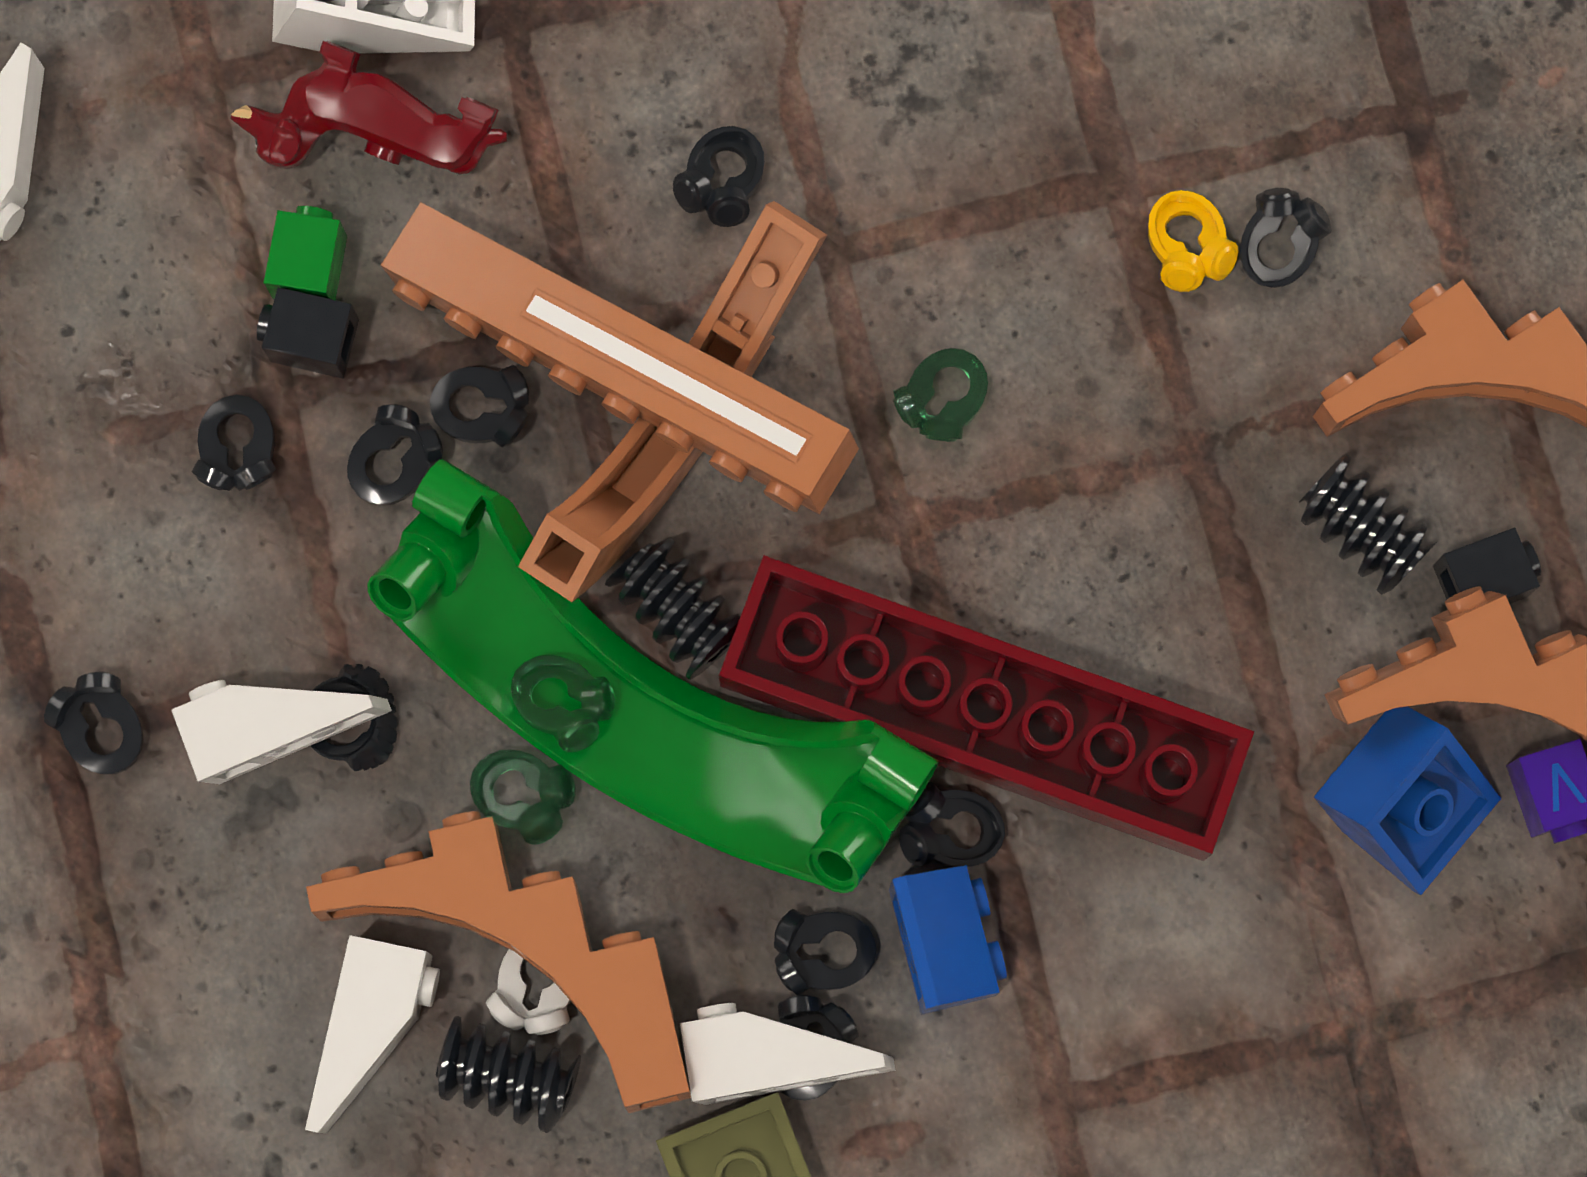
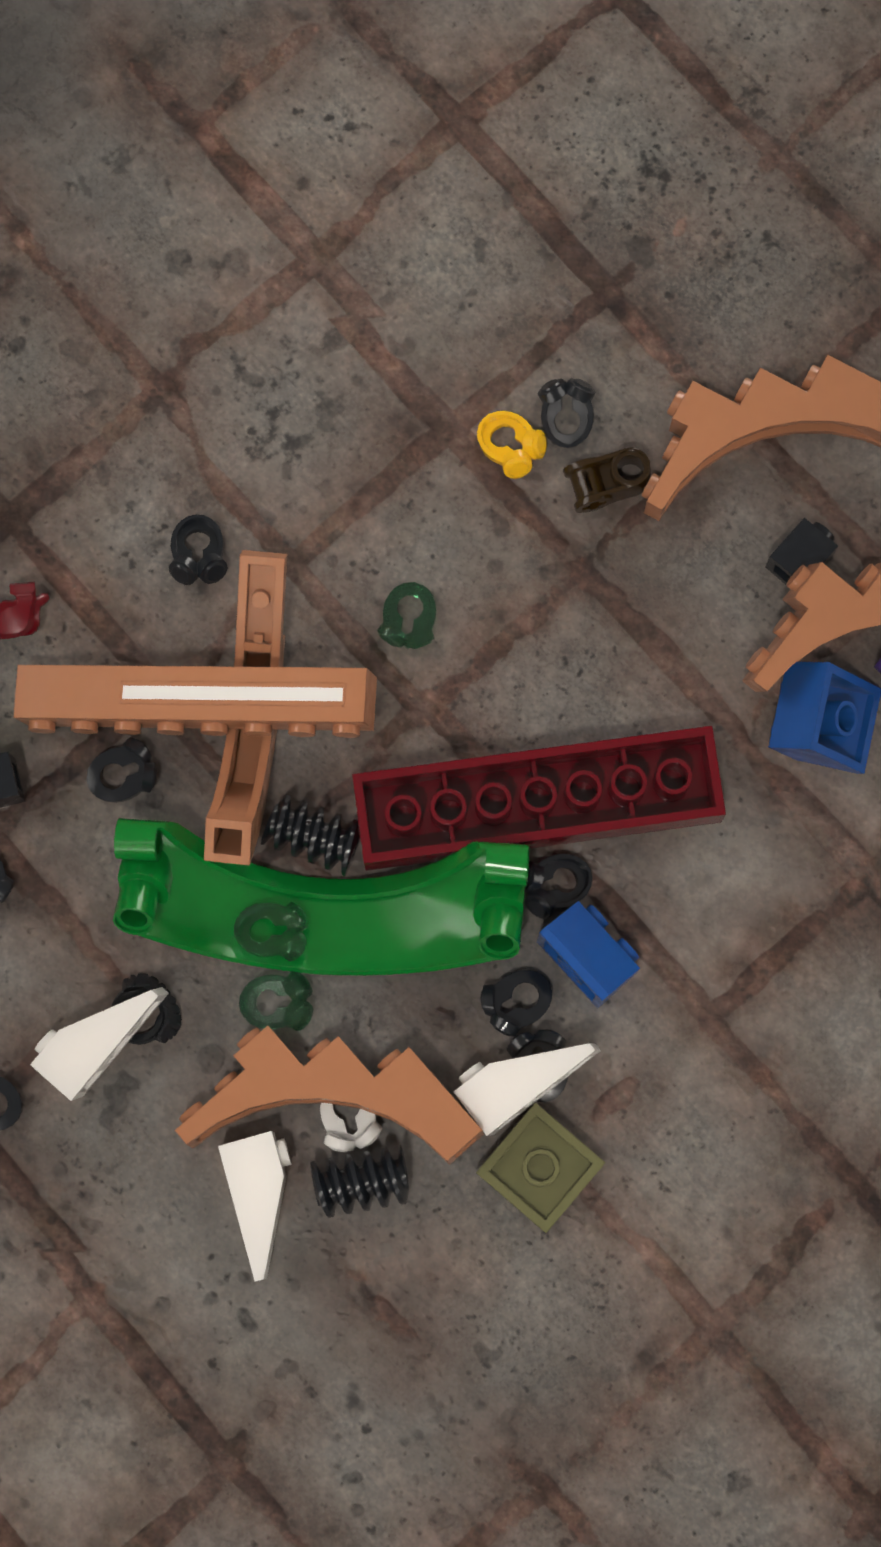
camera: 25 degrees left, 0 degrees up
black piece [347,404,443,506] -> none
black piece [1299,453,1438,595] -> none
none -> dark brown piece [563,447,651,513]

